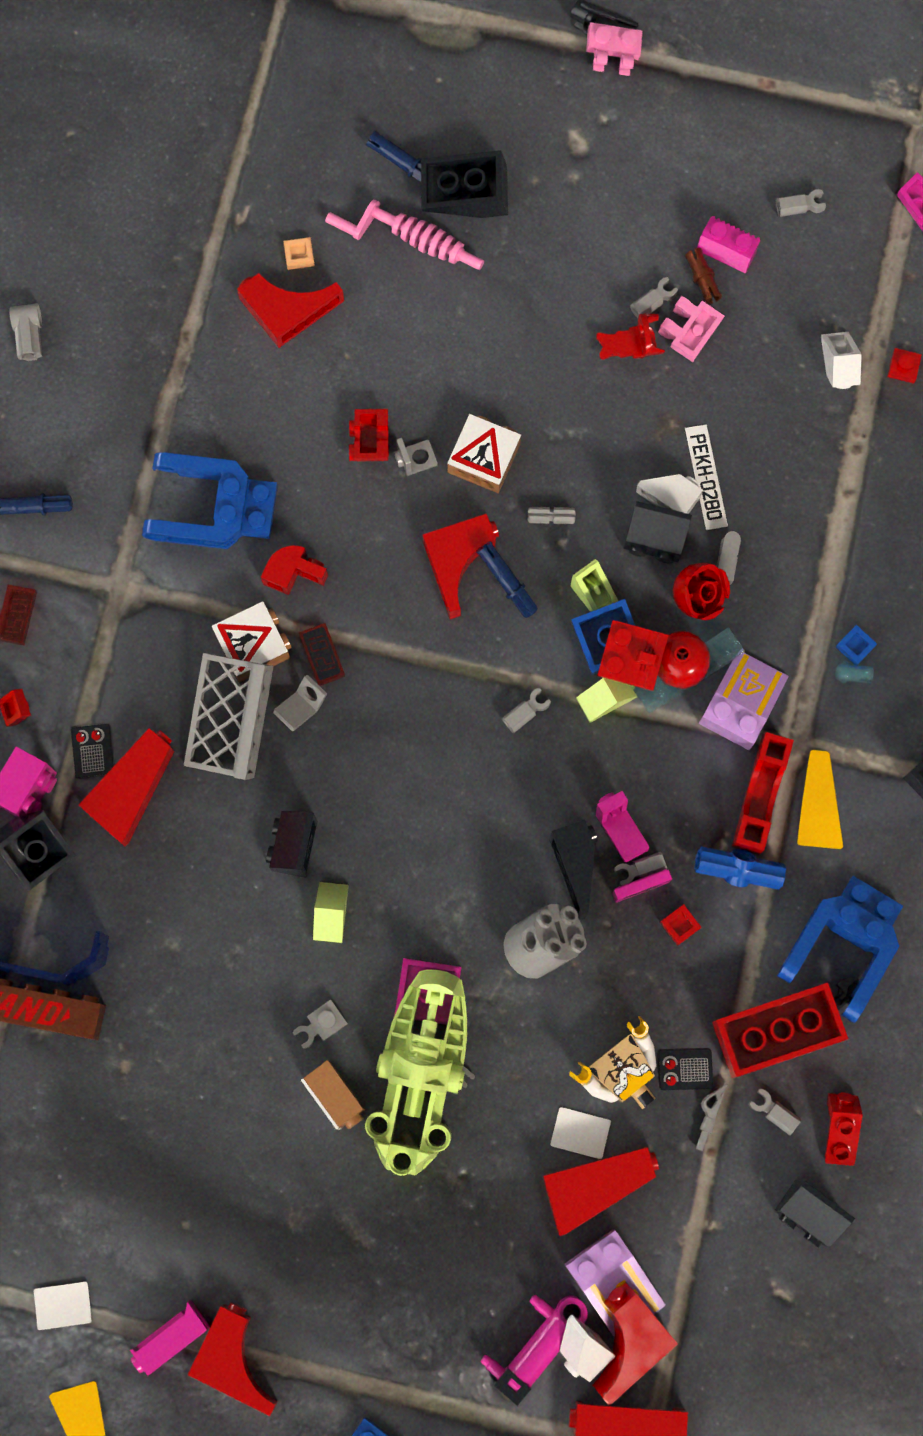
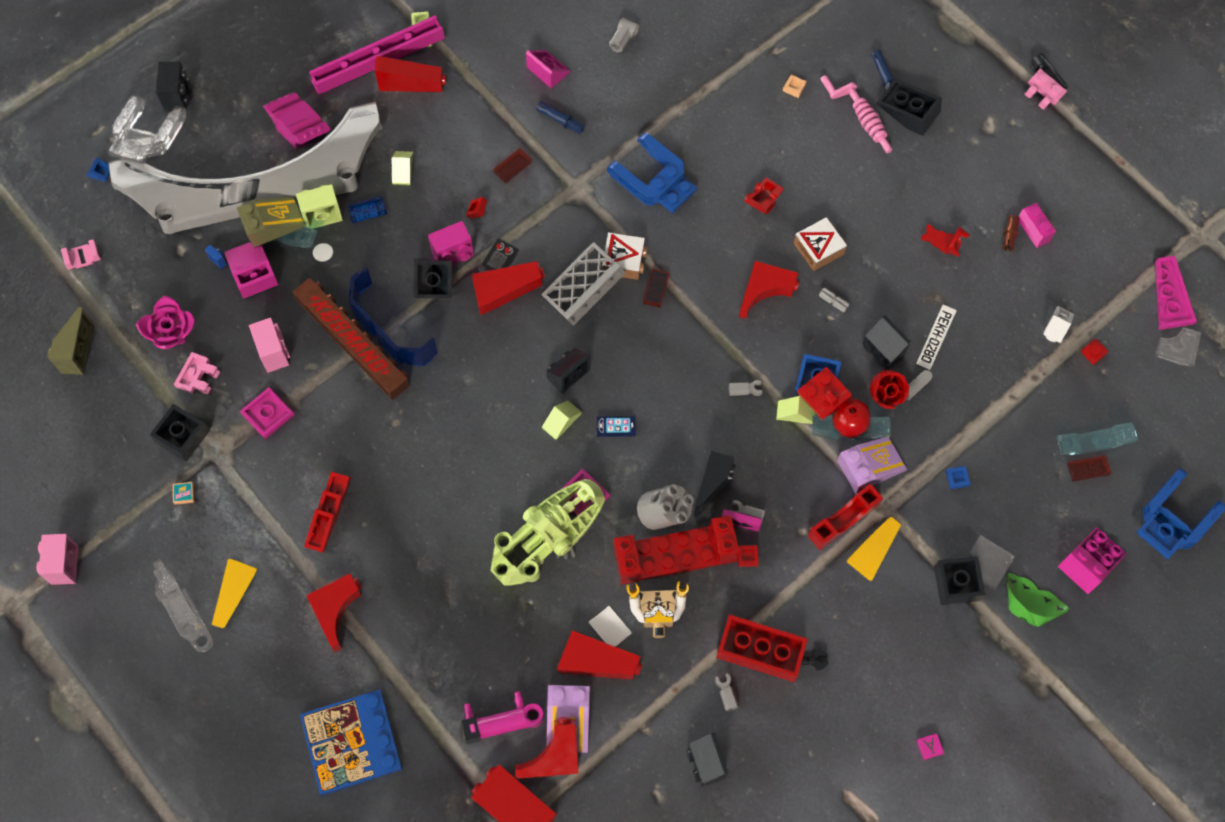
camera: 35 degrees right, 10 degrees down
white sticker [34,1282,91,1330] -> none
dark pink window [130,1300,210,1376] -> none
red arch [237,273,344,348] -> none
red brick [261,545,328,595] -> none
light grey bracket [273,675,327,731] -> none
light grey plate [293,1000,348,1049] -> none
medium nougat piece [301,1060,365,1130] -> none
light grey bracket [394,438,438,476] -> none
dark blue axle [476,541,537,618] -> none
white slope [560,1315,616,1382] -> none
yellowish green slope [571,559,618,612] -> none
dark pink bracket [596,791,649,862] -> none
light grey bar [630,277,678,318] -> none
white slope [636,474,703,514] -> none
bright pink plate [658,296,724,362] -> none
black sticker [659,1049,713,1090] -> none
blue piece [694,846,786,890] -> none
light grey hand [695,1084,728,1151] -> none
light grey bar [776,189,826,217] -> none
blue plate [777,876,903,1023] -> none
red bracket [824,1092,863,1166] -> none
clear light blue pin [835,661,874,684] -> none
none -> red slope [304,472,351,553]
none -> tile [597,416,635,437]
none -> red plate [613,515,740,585]

